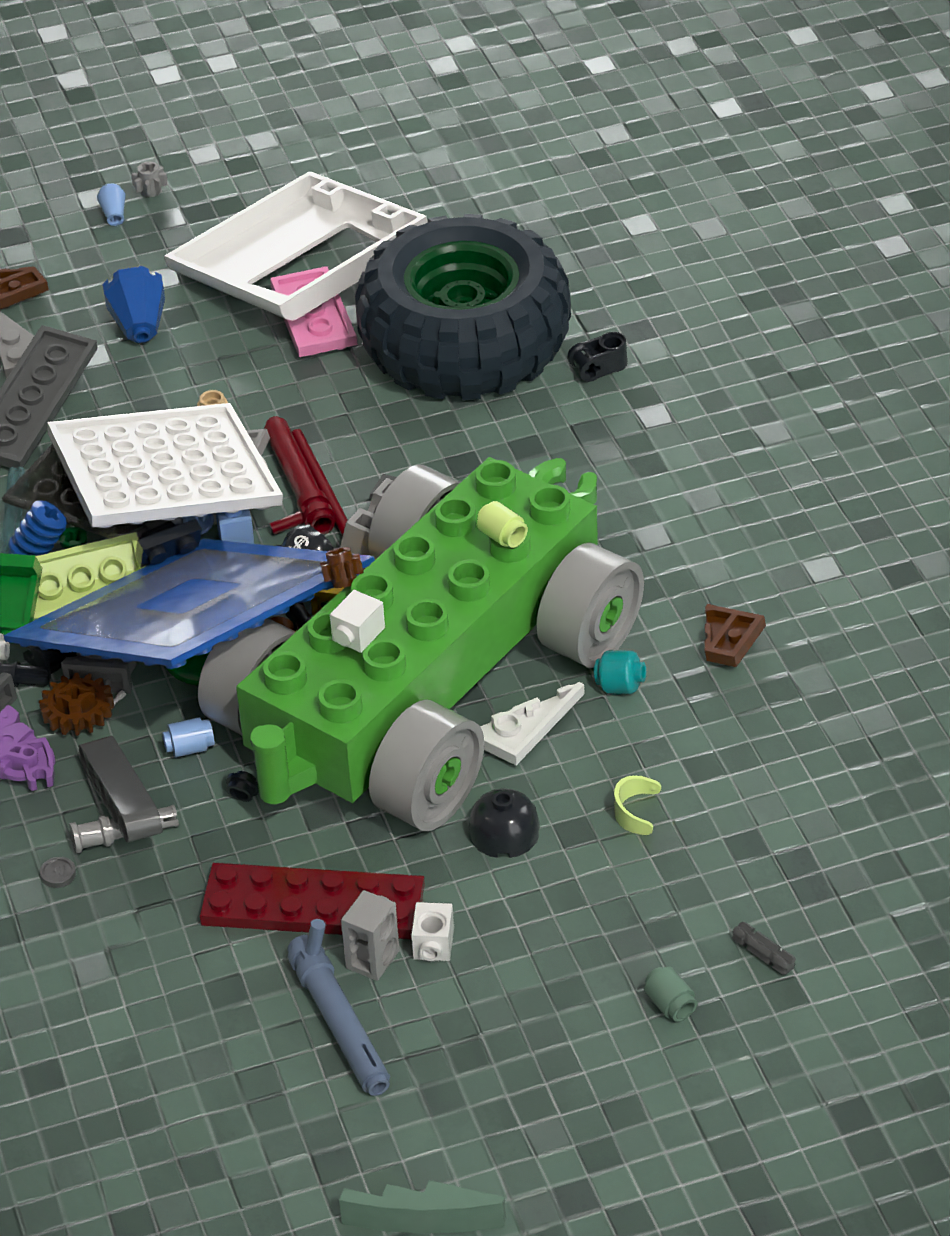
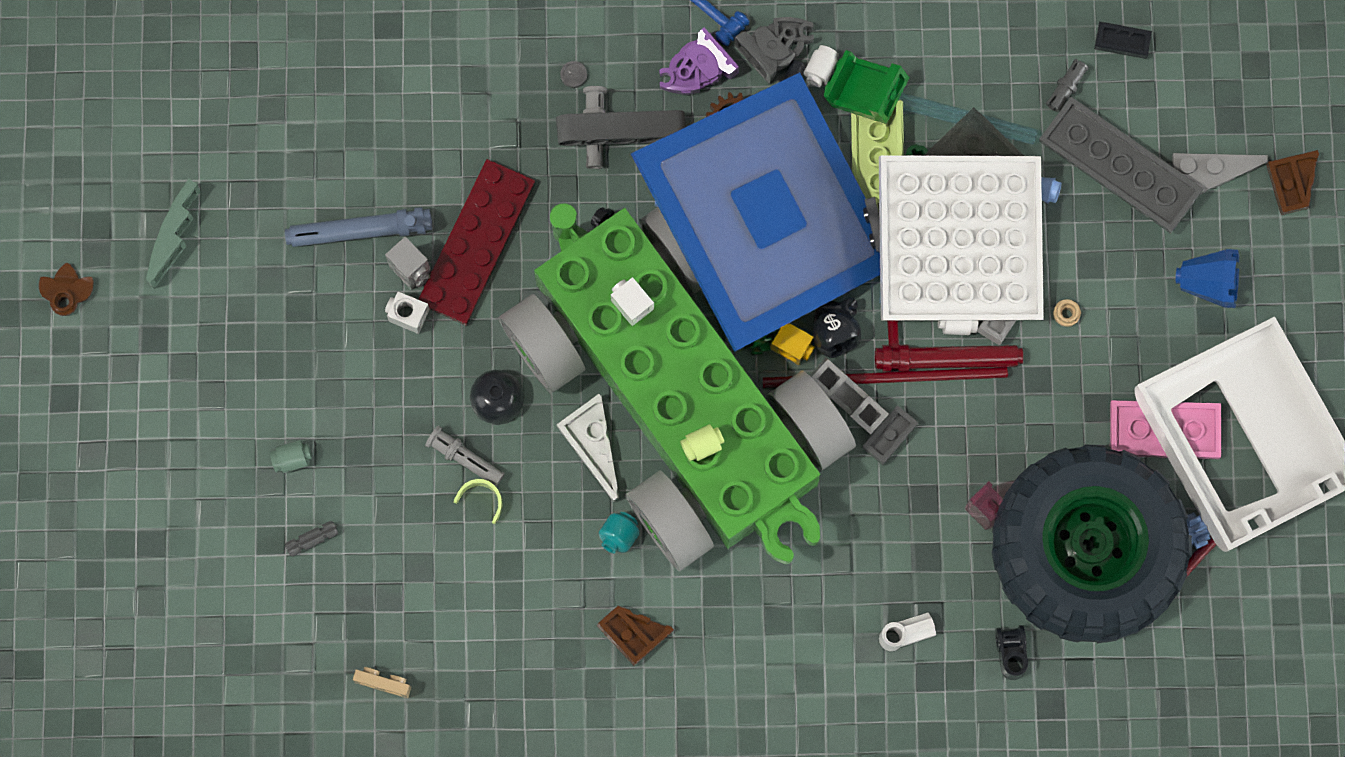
camera: 105 degrees right, 35 degrees up
blue piece [8,500,67,556] -> none
reddish brown gear [320,547,364,588] -> none
none -> tan plate [353,667,411,698]
none -> light grey pin [425,425,505,487]
none -> white piece [879,612,936,651]
none -> clear pink hinge [965,481,1003,530]

